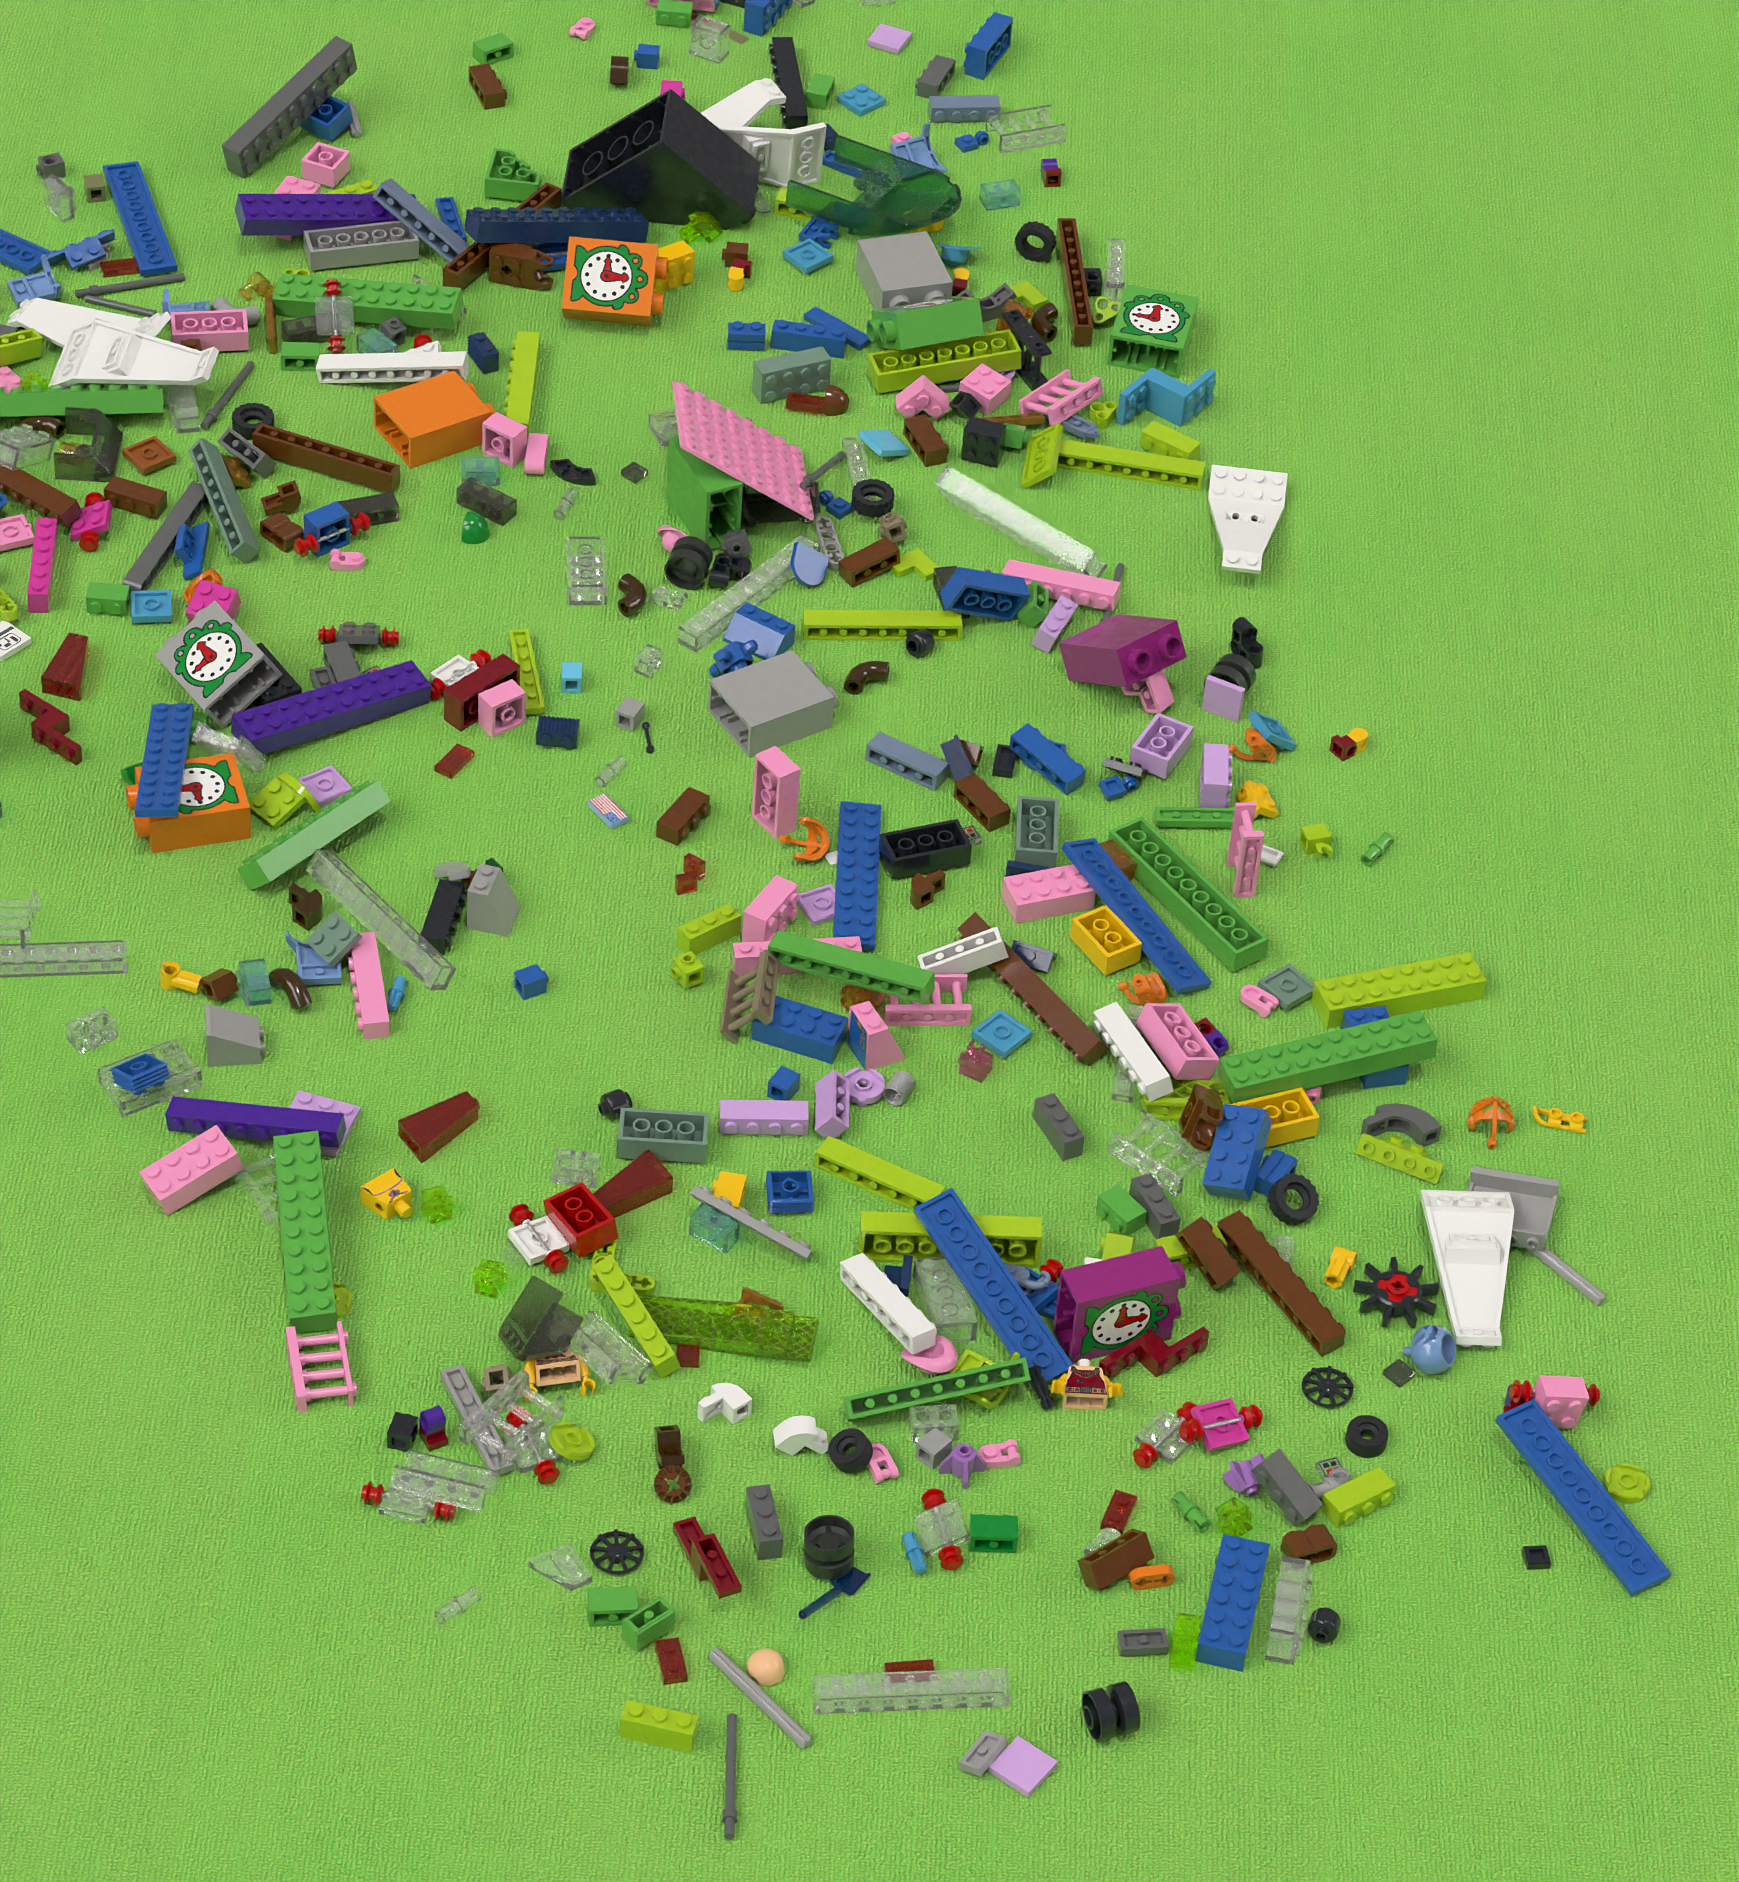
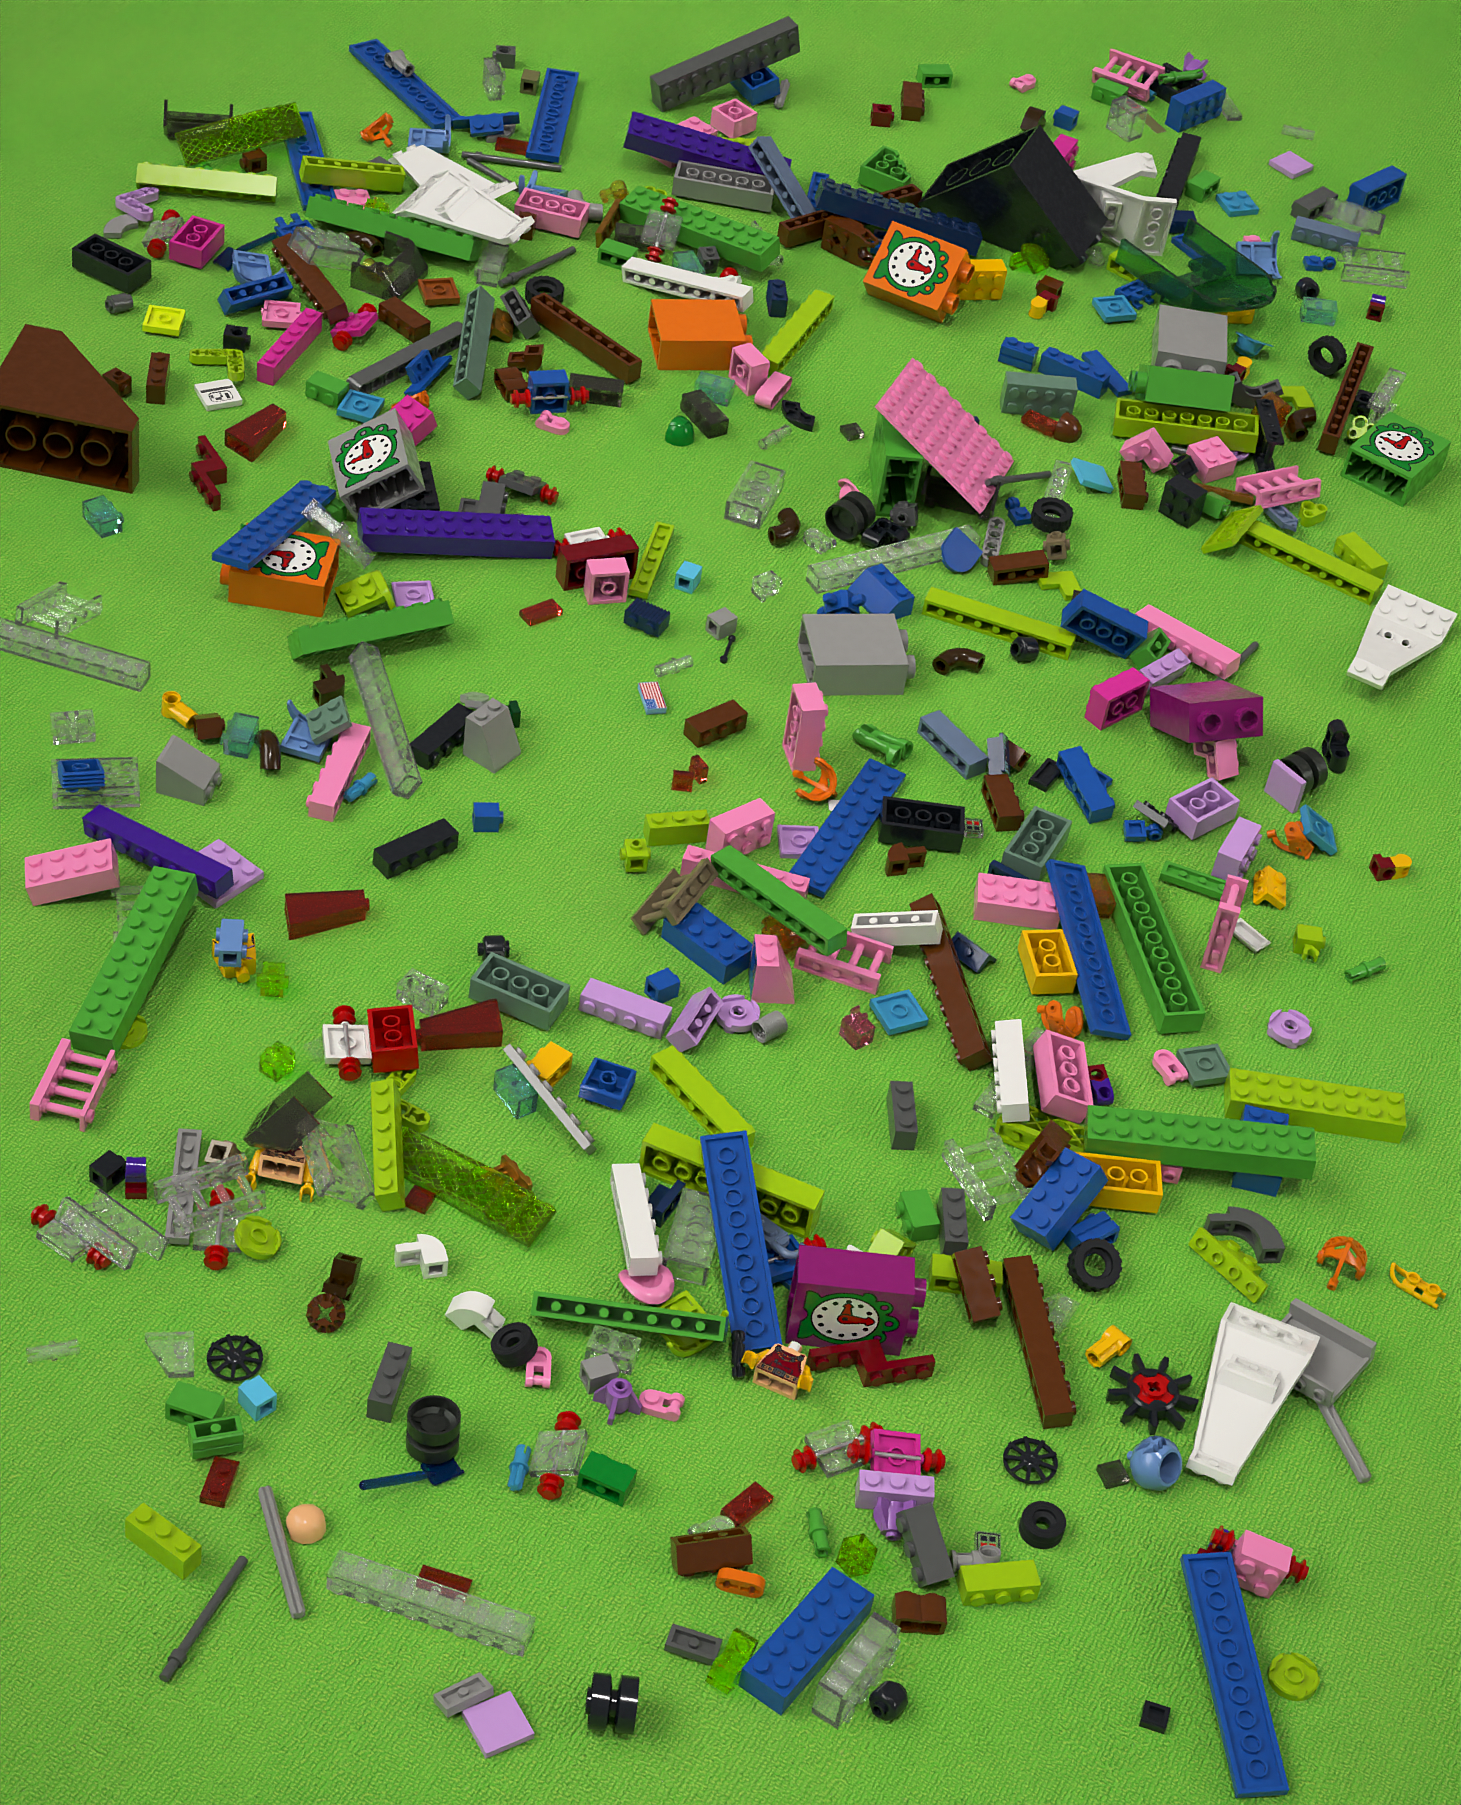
camera: 20 degrees right, 0 degrees up
dark red bracket [673,1516,742,1599] -> none
clear brick [935,465,1107,578] -> none
dark azure bracket [1116,368,1216,427] -> none
none -> medium blue brick [214,919,248,967]
none -> medium azure brick [238,1375,277,1422]
none -> black brick [373,818,459,880]
none -> bright green piece [852,724,913,769]
none -> lavender brick [855,1469,935,1510]
none -> dark red brick [870,103,894,128]
none -> dark pink brick [1084,667,1150,731]
none -> lavender plate [1267,1009,1312,1049]
none -> black head [1295,277,1320,302]
none -> clear brick [1322,197,1386,236]

